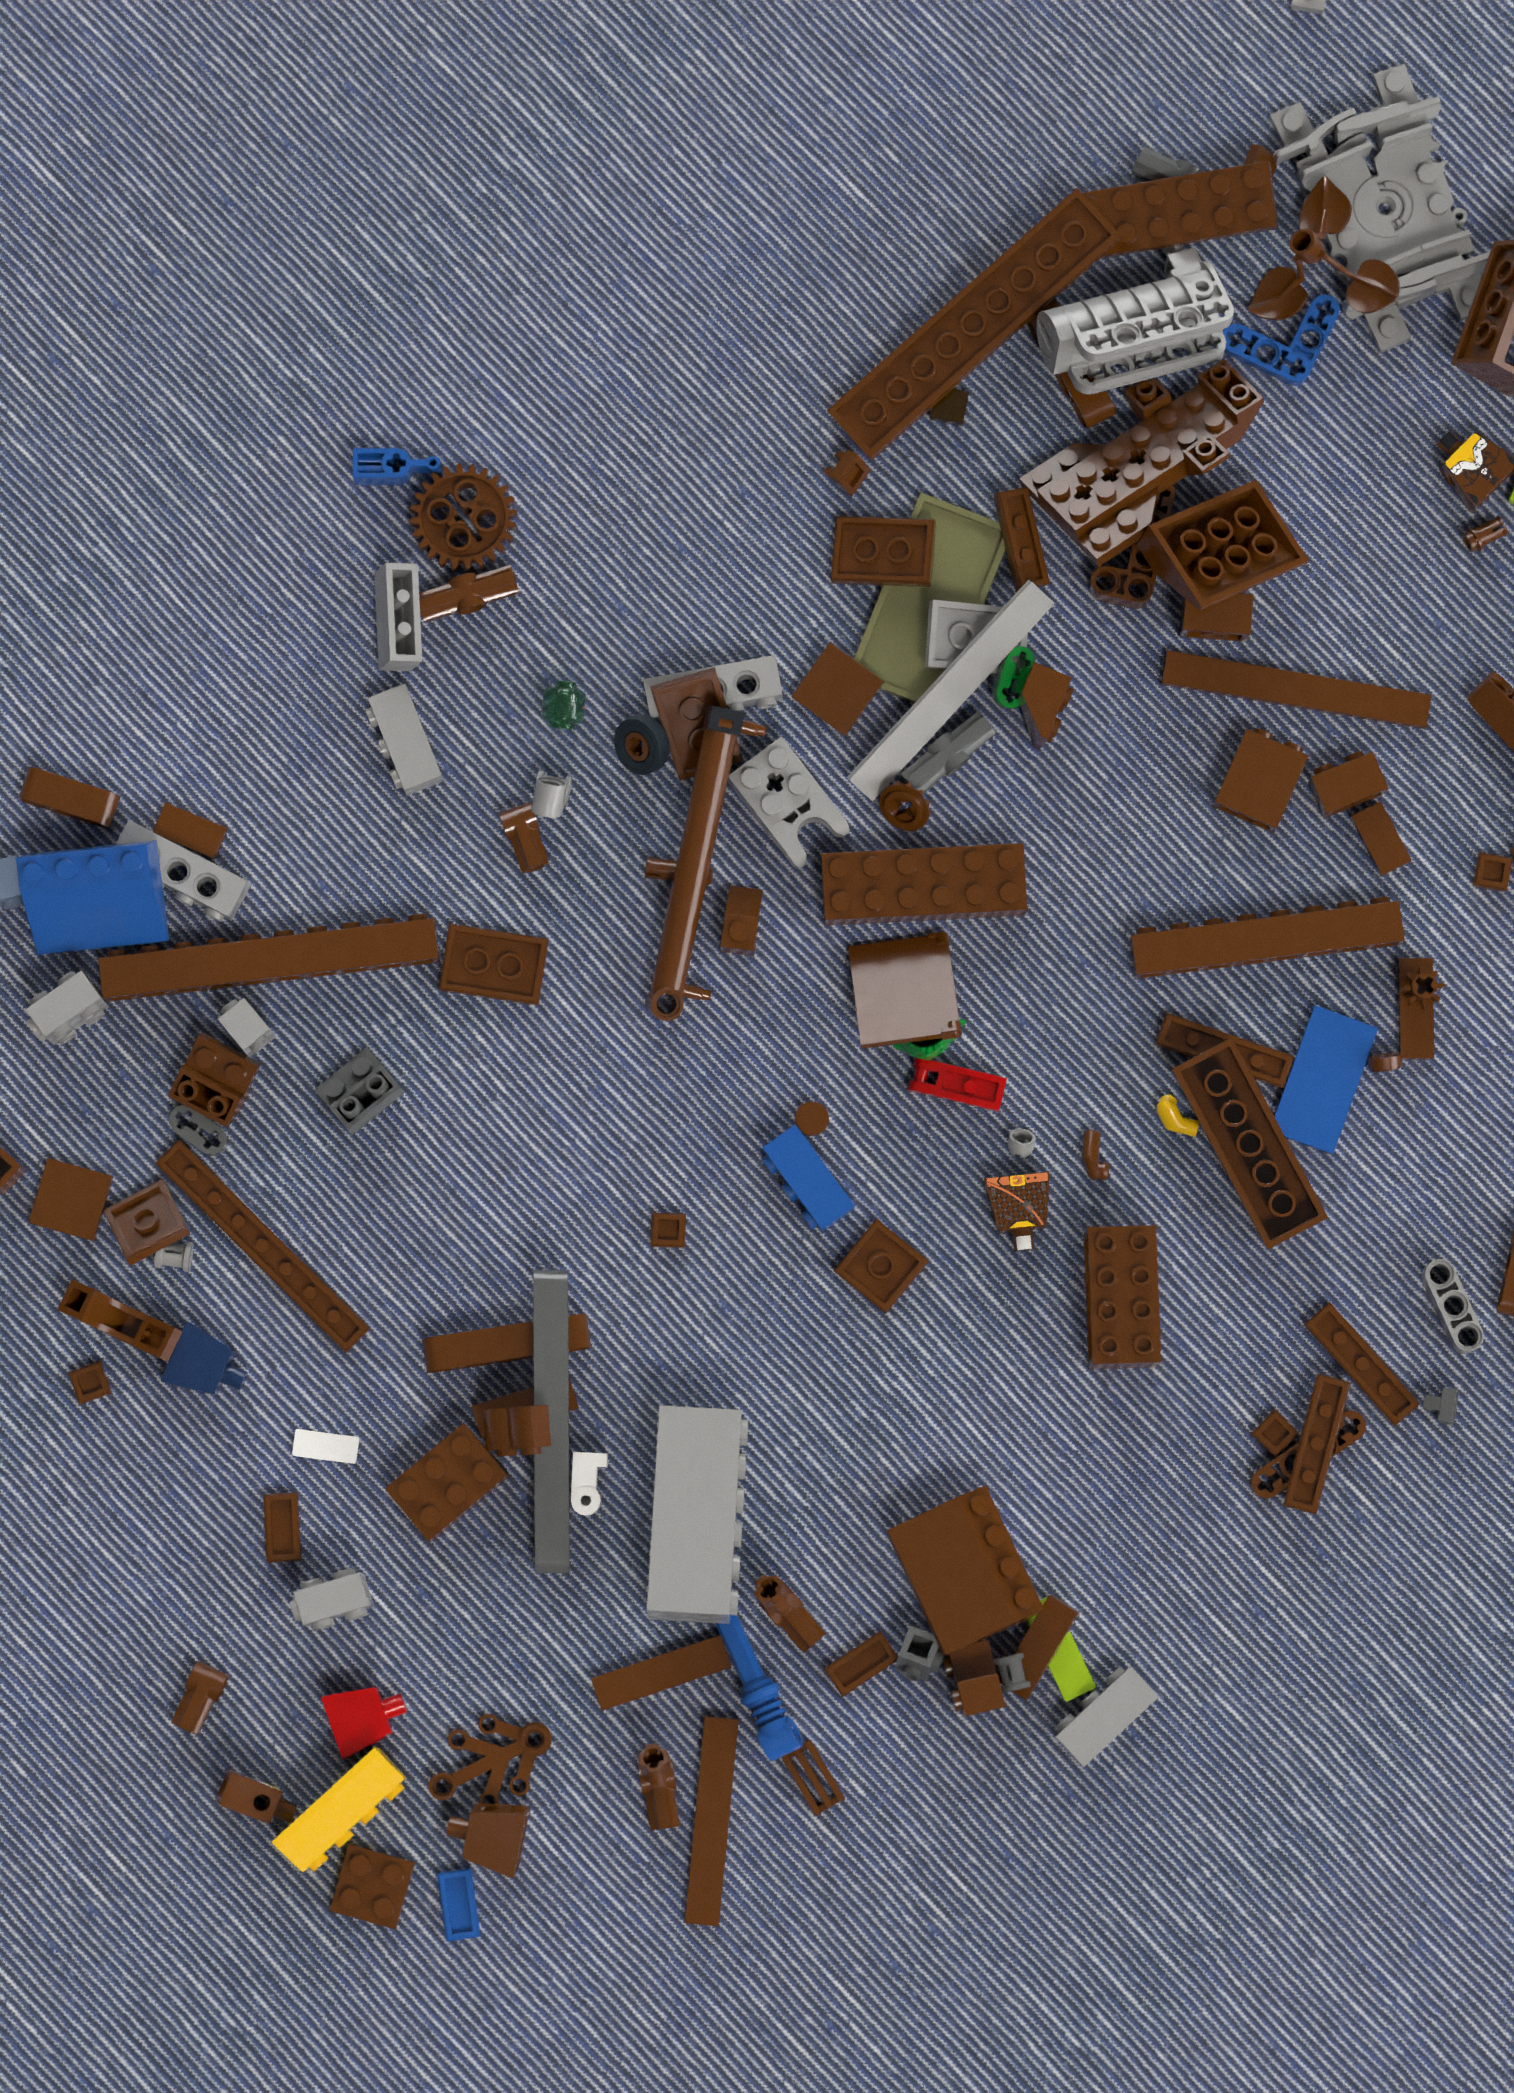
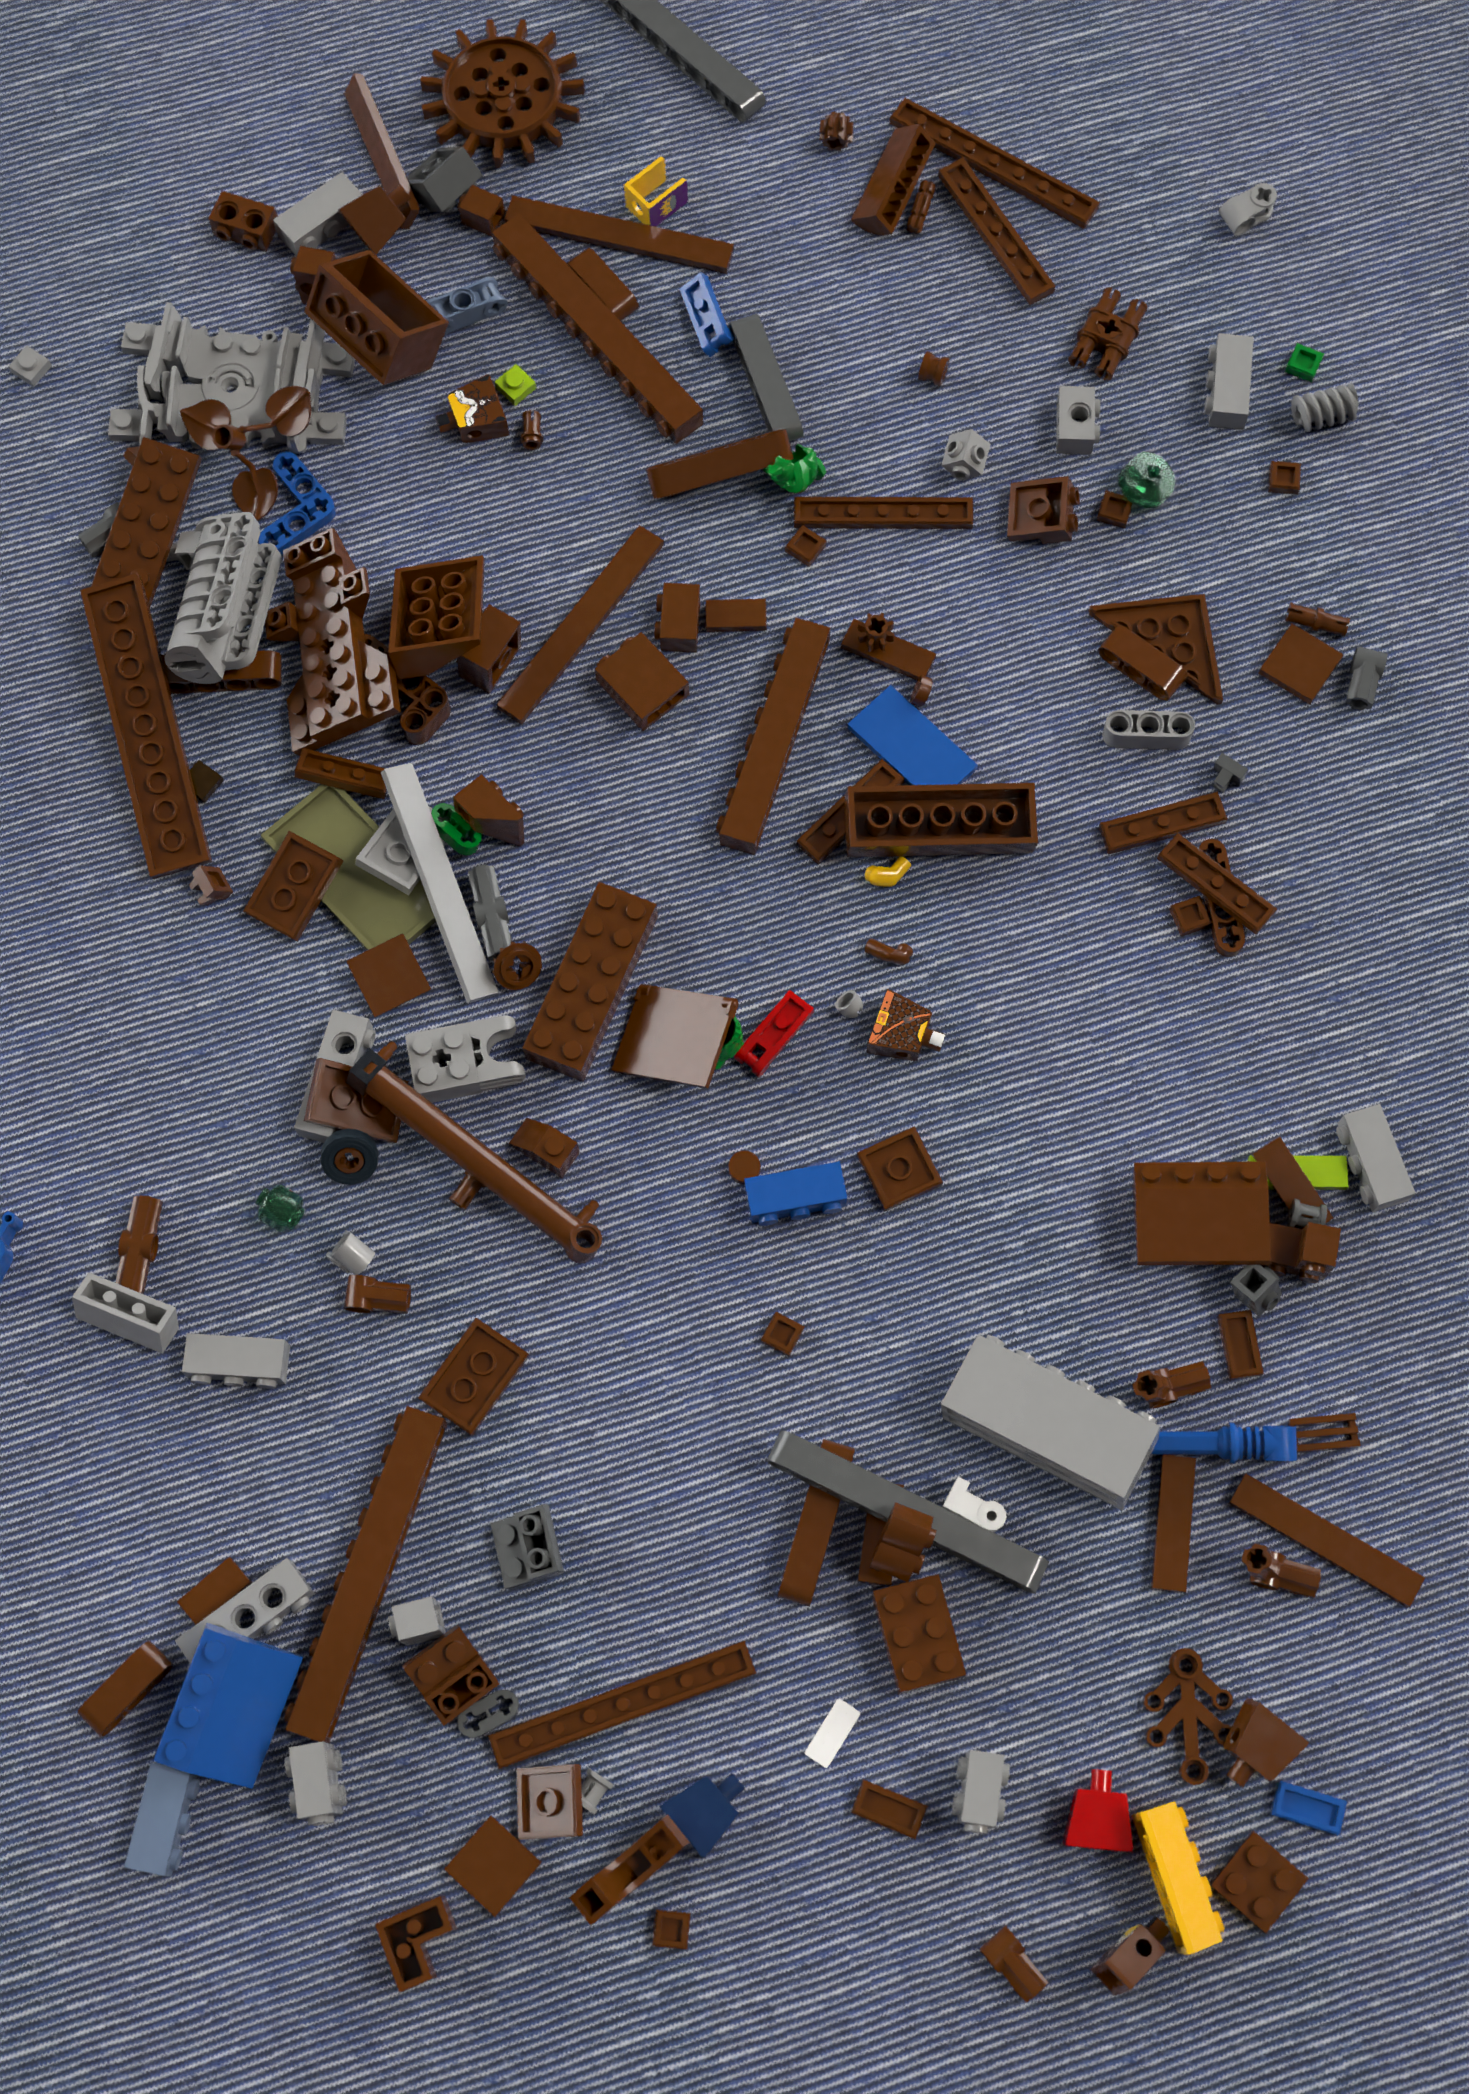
camera: 65 degrees left, 10 degrees down
reddish brown gear [409,463,518,572] -> none
reddish brown hose [1083,1225,1161,1370] -> none

